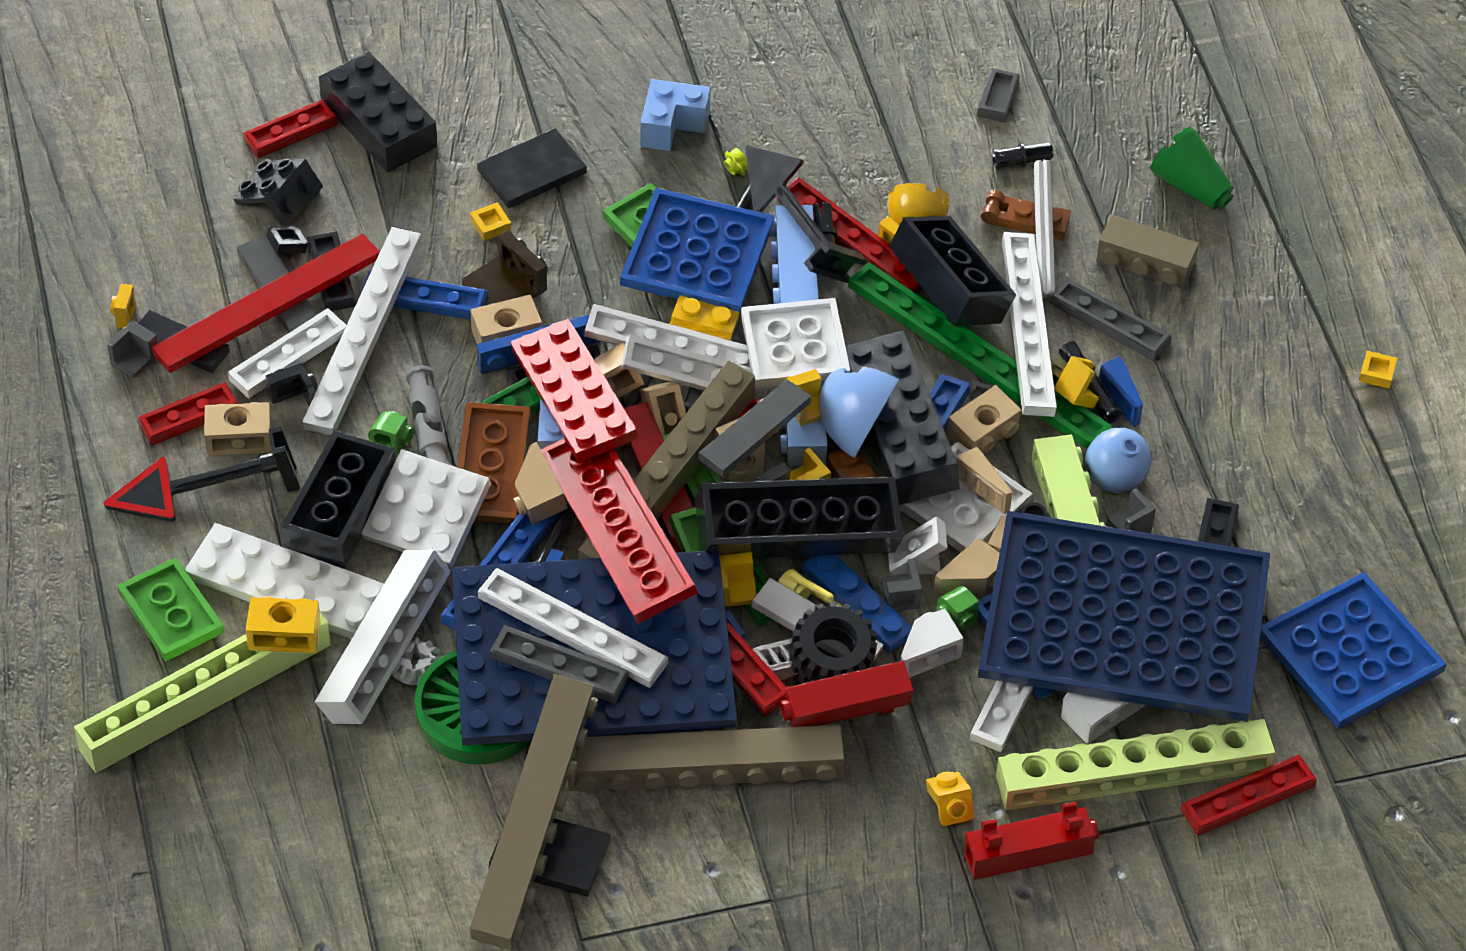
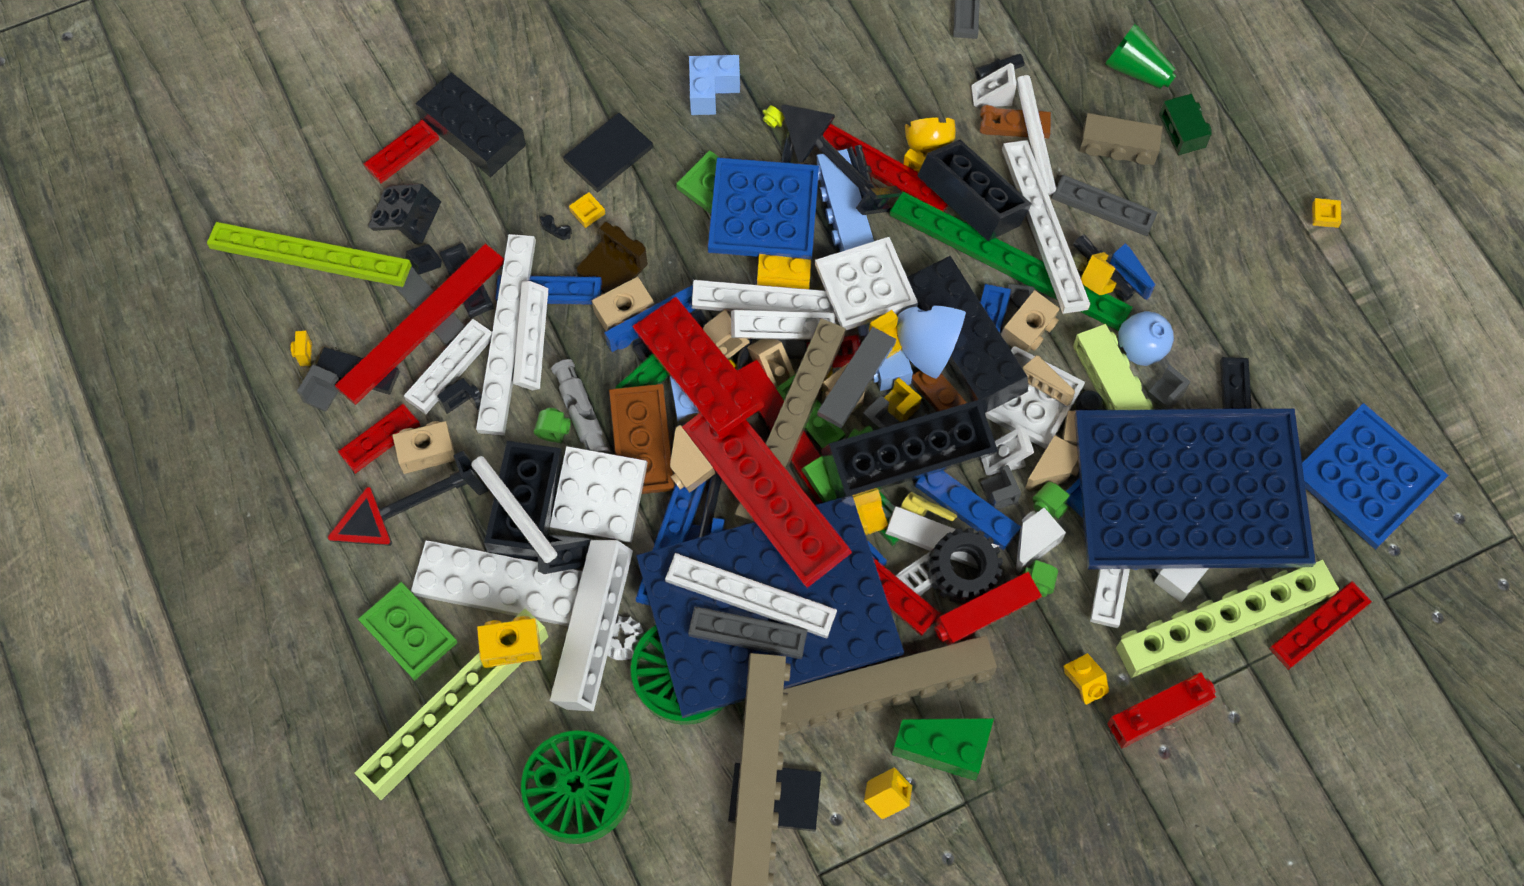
camera: 10 degrees left, 15 degrees up
none -> lime plate [207,222,412,287]
none -> white axle [471,456,557,563]
none -> white plate [513,281,548,390]
none -> green piece [521,730,633,844]
none -> black slope [538,535,591,574]
none -> black piece [540,215,572,240]
none -> yellow panel [864,767,912,819]
none -> green wedge [892,718,994,781]
none -> white slope [972,63,1016,108]
none -> bright green plate [1022,560,1059,597]
none -> dark green brick [1159,93,1212,156]

